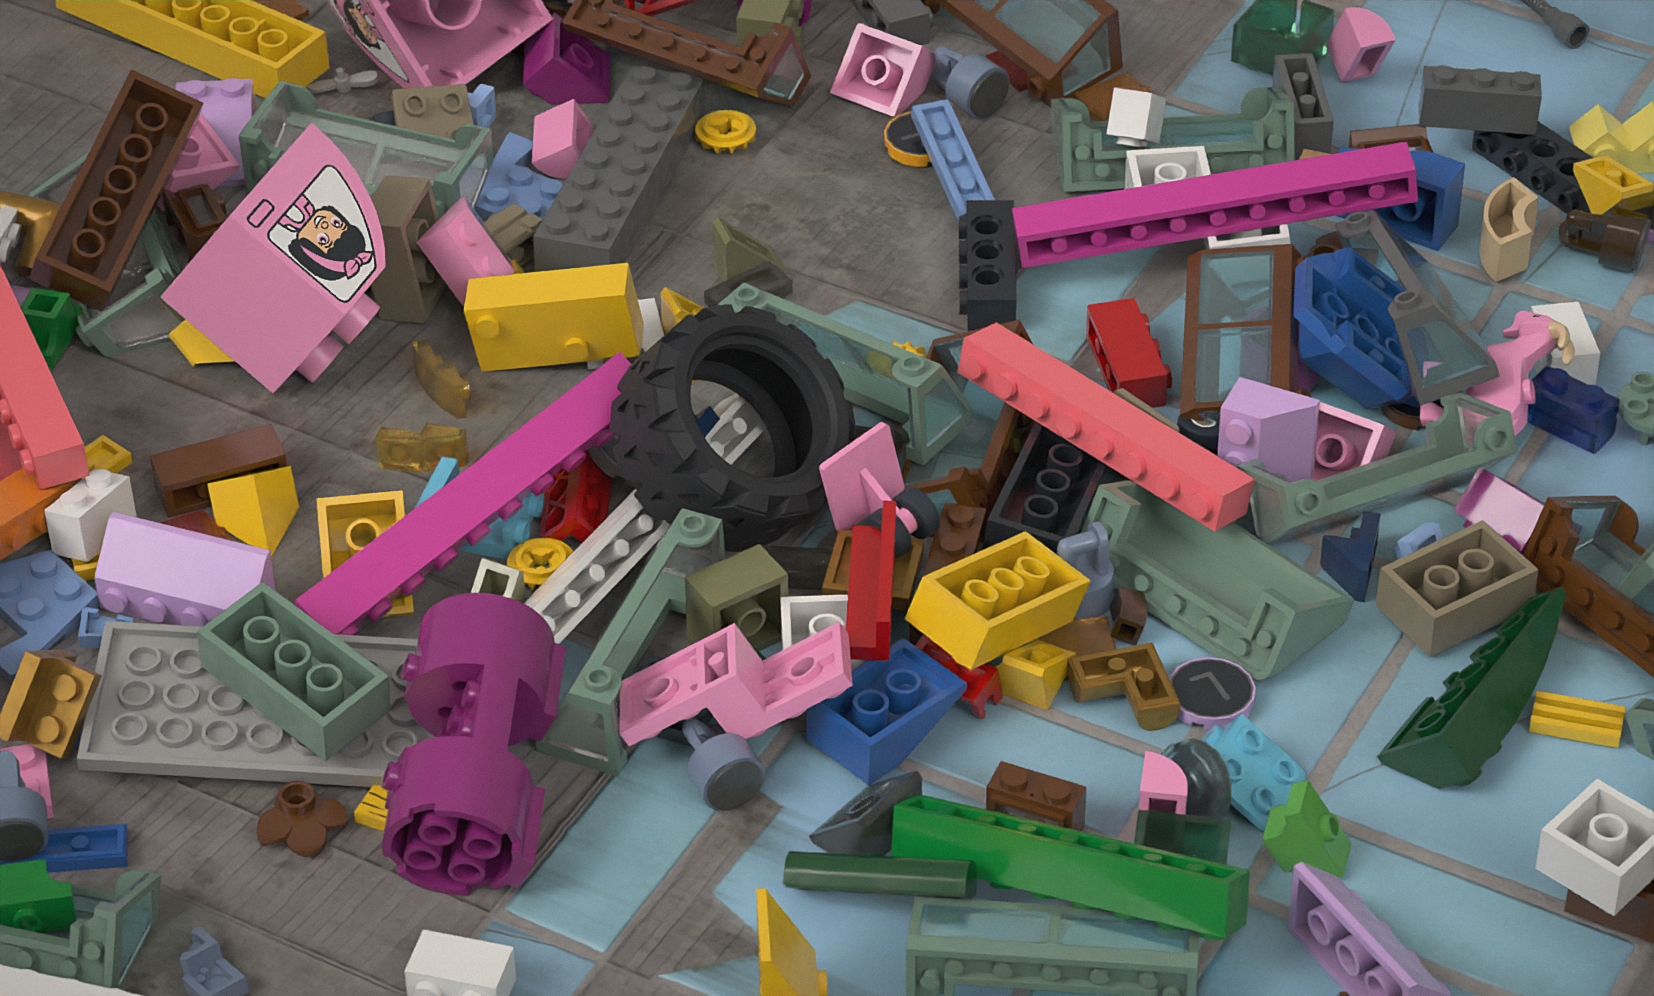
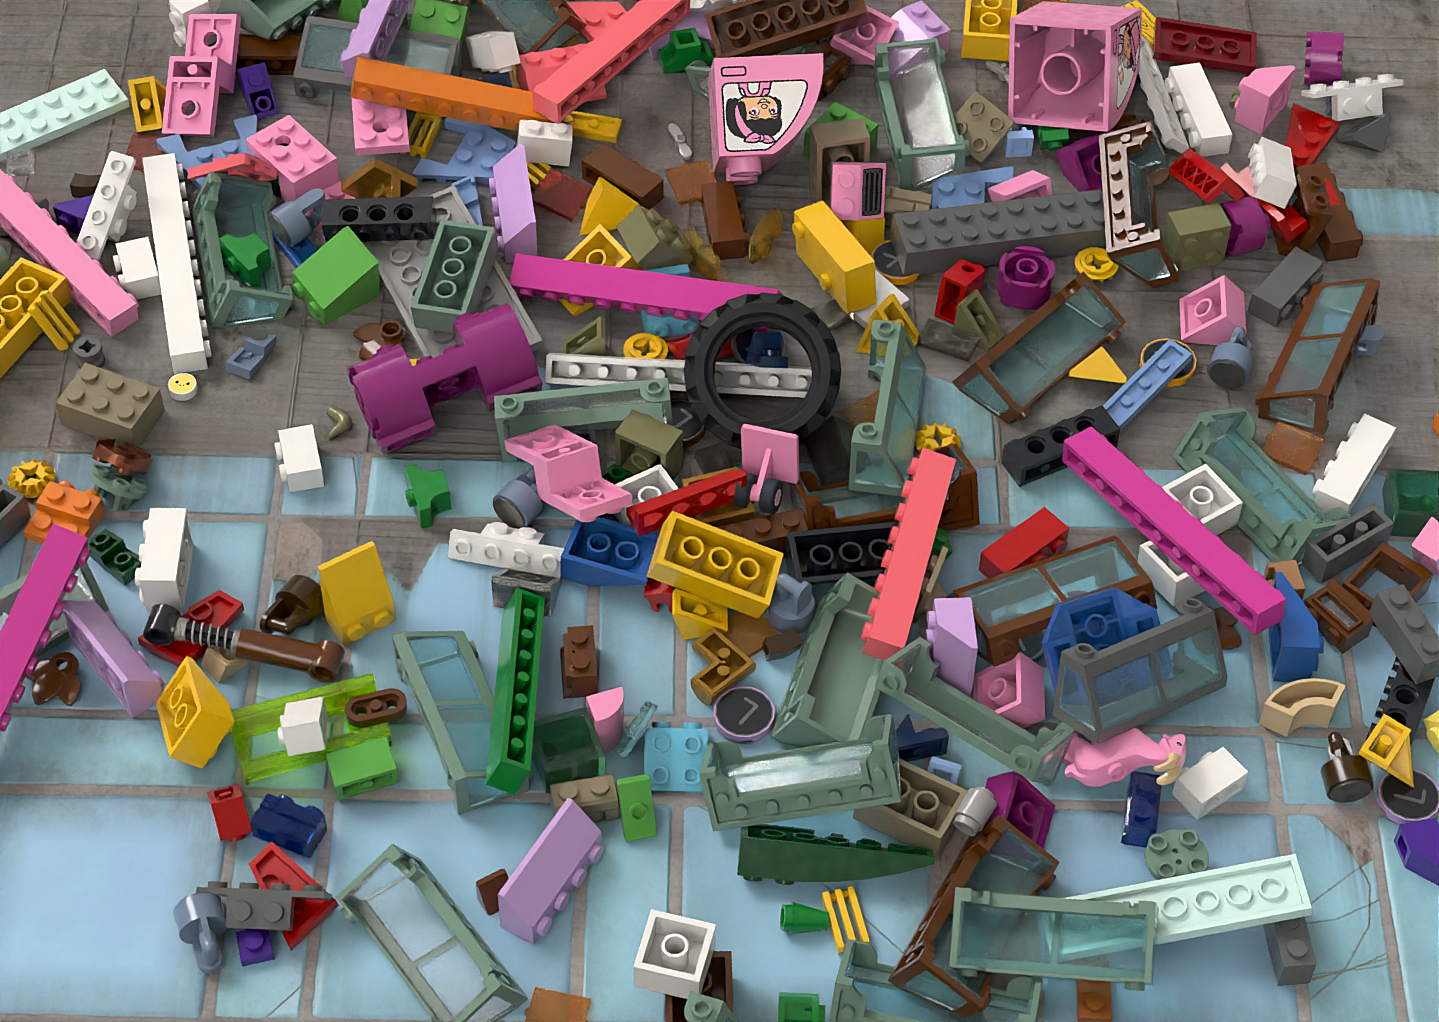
camera: 60 degrees right, 10 degrees up
dark green brick [783,851,977,899] -> none
white brick [1107,88,1166,147] -> none
none -> bright green slope [291,226,380,326]
none -> black brick [321,196,437,242]
none -> olive animal [326,405,352,439]
none -> green brick [404,464,452,529]
none -> white bracket [448,522,564,578]
none -> dark tan brick [550,774,619,823]
none -> olive brick [616,205,694,270]
none -> clear orange piece [665,160,717,205]
none -> light grey piece [668,123,692,160]
none -> sand green windscreen [699,714,901,832]
none -> reddish brown brick [701,181,749,261]
none -> green cone [780,902,829,934]
none -> red torso [934,260,986,325]
none -> clear light blue windscreen [952,271,1126,424]
none -> light grey brick [953,787,997,836]
none -> magenta brick [997,246,1055,310]
none -> green bracket [1037,125,1069,151]
none -> yellow slope [1068,346,1127,384]
none -> white brick [1312,414,1396,514]
none -> reddish brown window [1342,542,1433,627]

